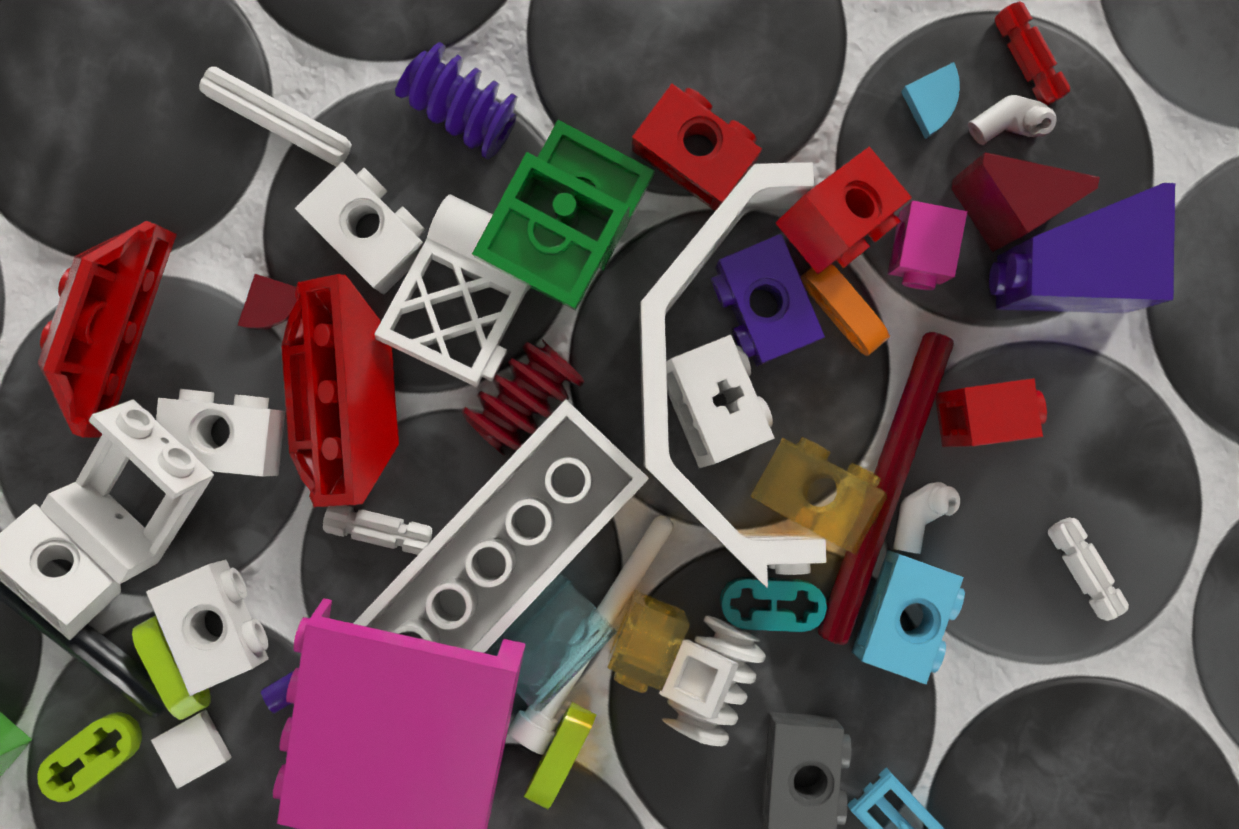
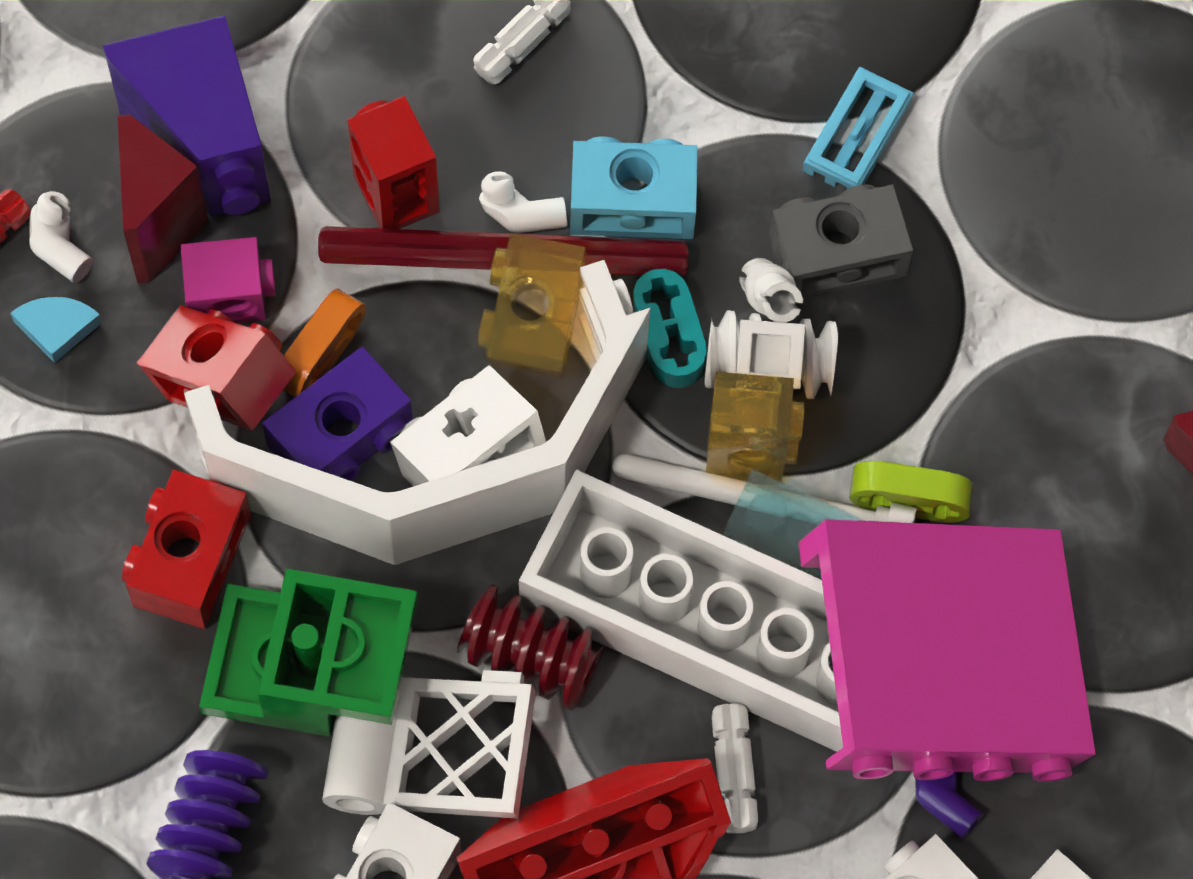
camera: 115 degrees left, 20 degrees down
none -> white pin [739,258,803,323]

